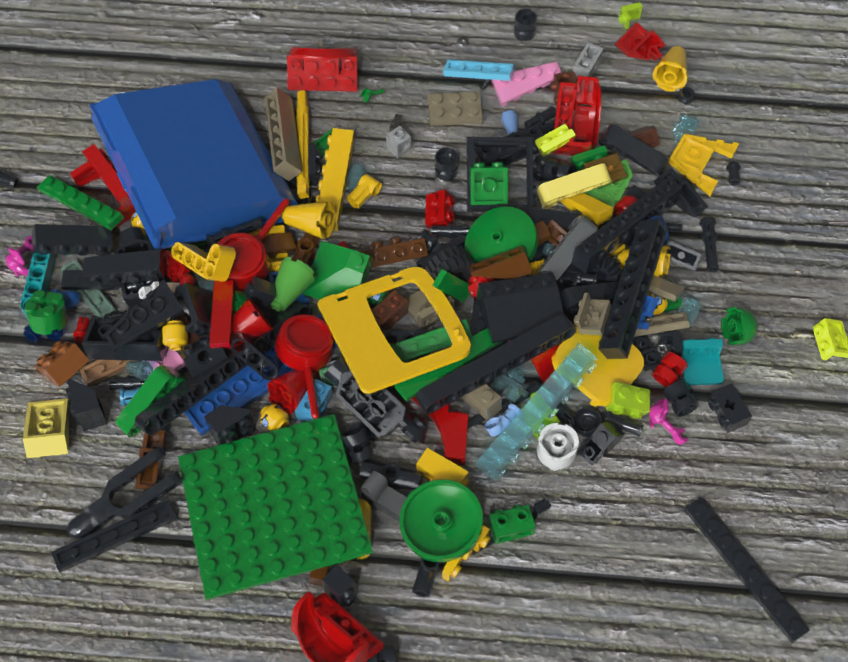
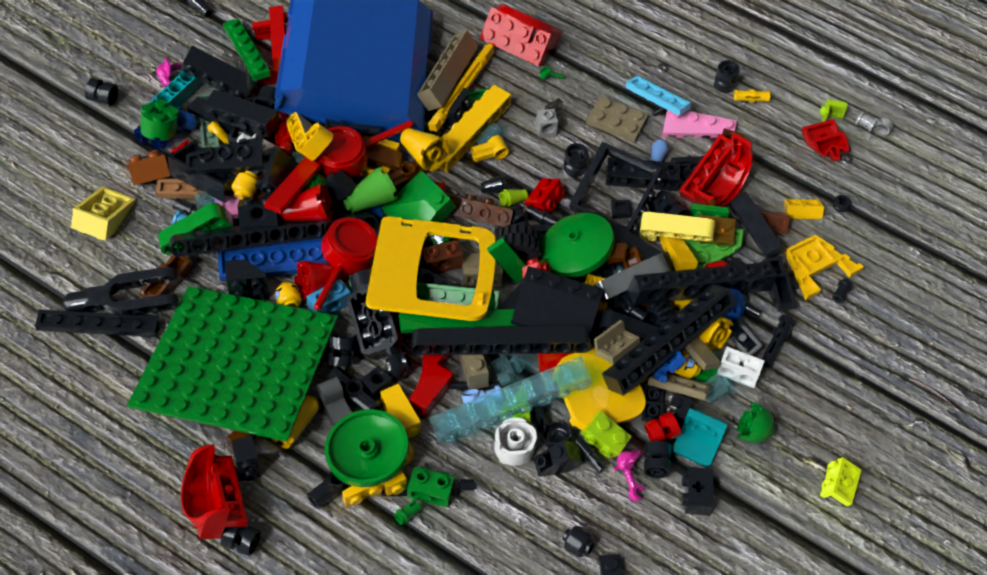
camera: 25 degrees right, 5 degrees down
black slope [66,379,107,431] -> none
black beam [231,332,278,380] -> none
reddish brown slope [468,246,532,279] -> none
green plate [469,162,508,205] -> none
neon yellow bracket [535,124,575,156] -> none
light grey brick [573,42,603,80] -> none
yellow cone [653,46,688,92] -> none
clear light blue bracket [672,115,699,143] -> none
none -> yellow arm [207,121,229,144]
none -> black brick [360,366,393,399]
none -> green pin [394,499,422,525]
none -> black cone [480,175,507,193]
none -> lime cone [499,189,528,207]
none -> black head [562,525,595,558]
none -> black tile [610,200,631,219]
none -> white brick [717,347,764,388]
none -> yellow pin [734,89,770,103]
none -> yellow slope [784,199,824,219]
none -> light grey connector [855,111,893,136]

